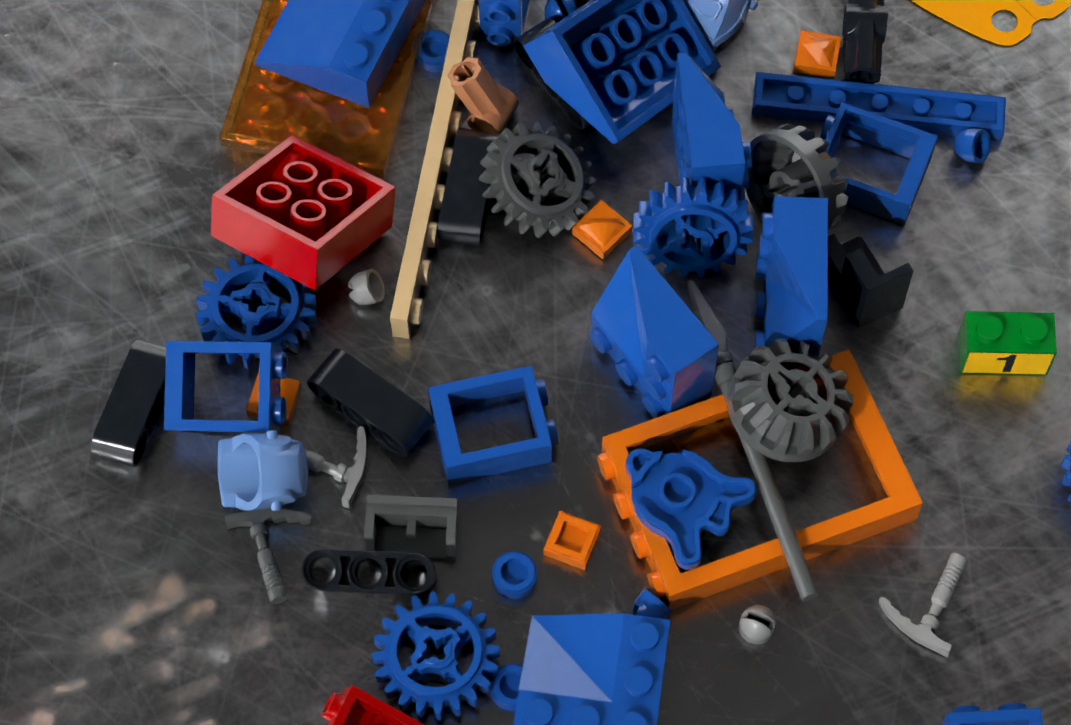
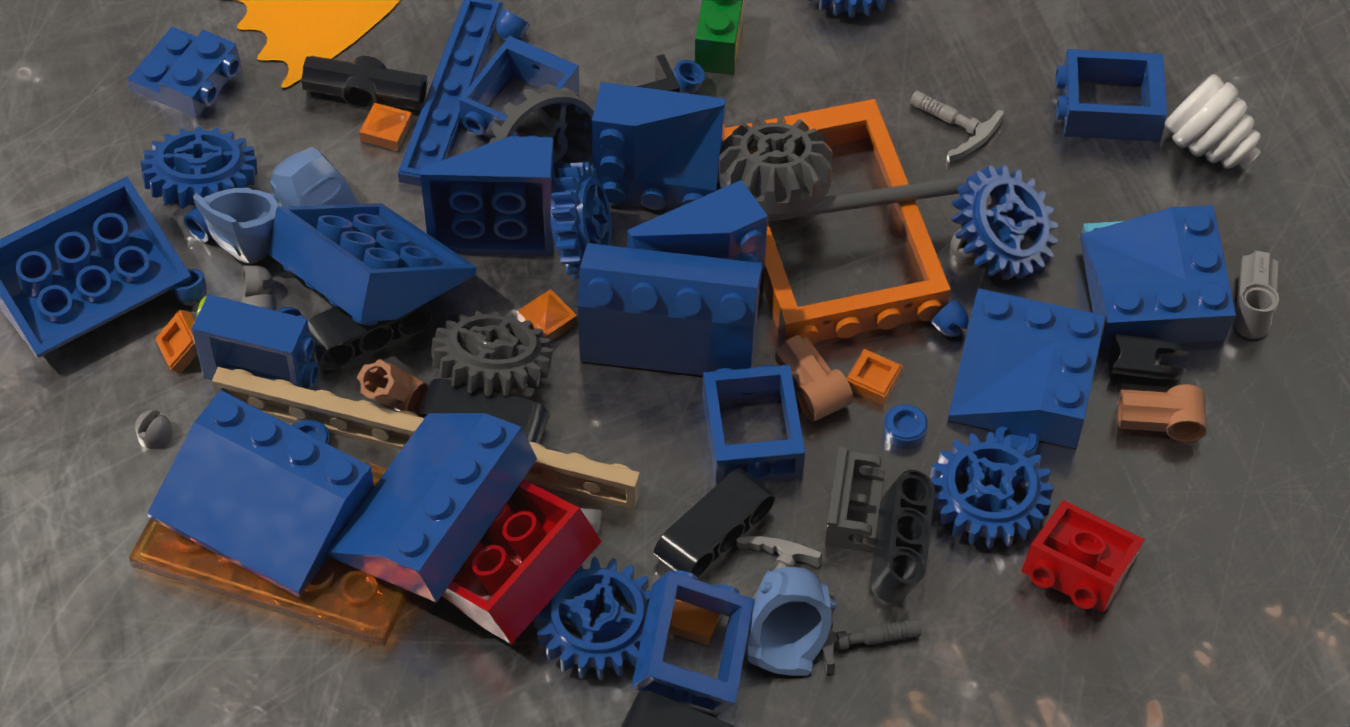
camera: 85 degrees left, 10 degrees down
blue tile [625,449,757,570] -> none
none -> blue slope [327,413,537,602]
none -> blue slope [578,243,762,376]
none -> blue hinge [673,60,705,94]
none -> nougat piece [775,335,853,422]
none -> blue gear [951,165,1058,280]

